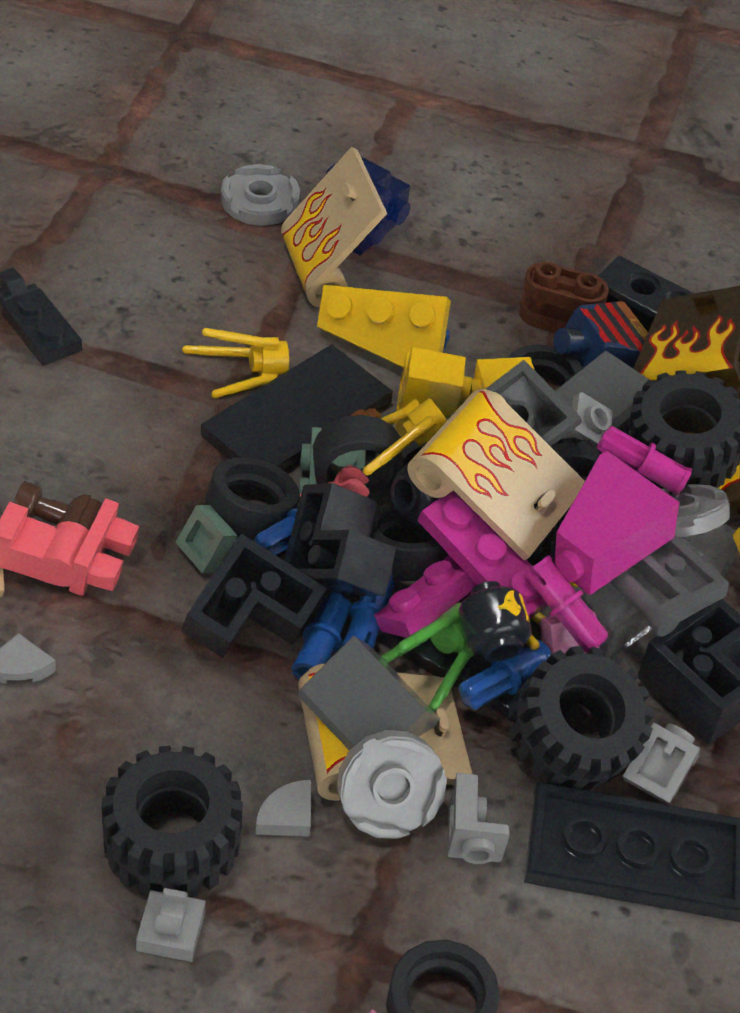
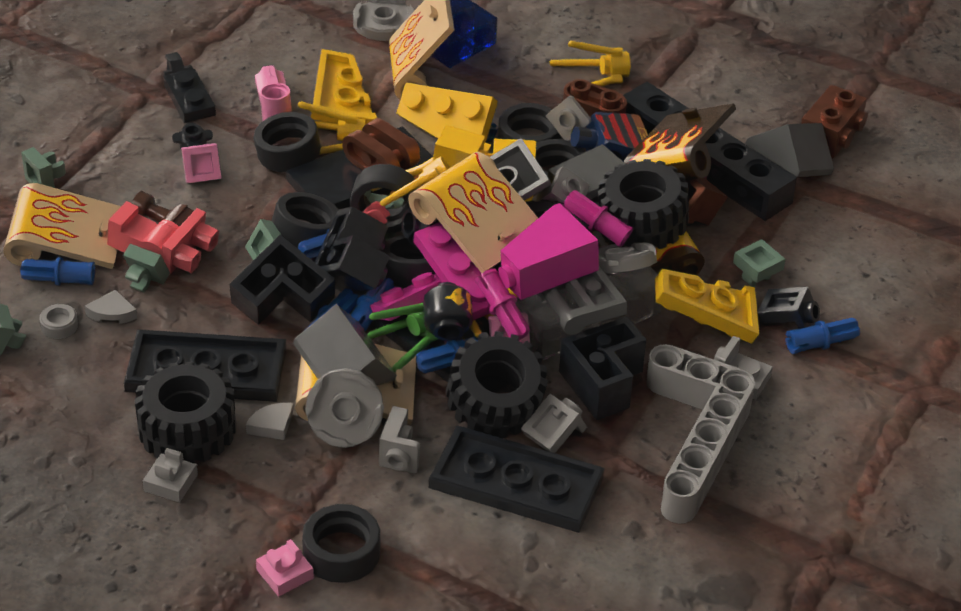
camera: 15 degrees right, 5 degrees down
none -> sand green tile [123,244,170,293]
none -> black tile [124,329,287,402]
none -> black plate [172,123,213,150]
none -> bright pink tile [181,143,221,183]
none -> black tyre [253,112,321,172]
none -> bright pink piece [255,65,292,121]
none -> yellow wing [311,49,377,125]
none -> copper brick [342,118,420,171]
none -> black tyre [498,103,561,143]
none -> light grey bracket [545,95,591,141]
none -> yellow plant [549,41,631,87]

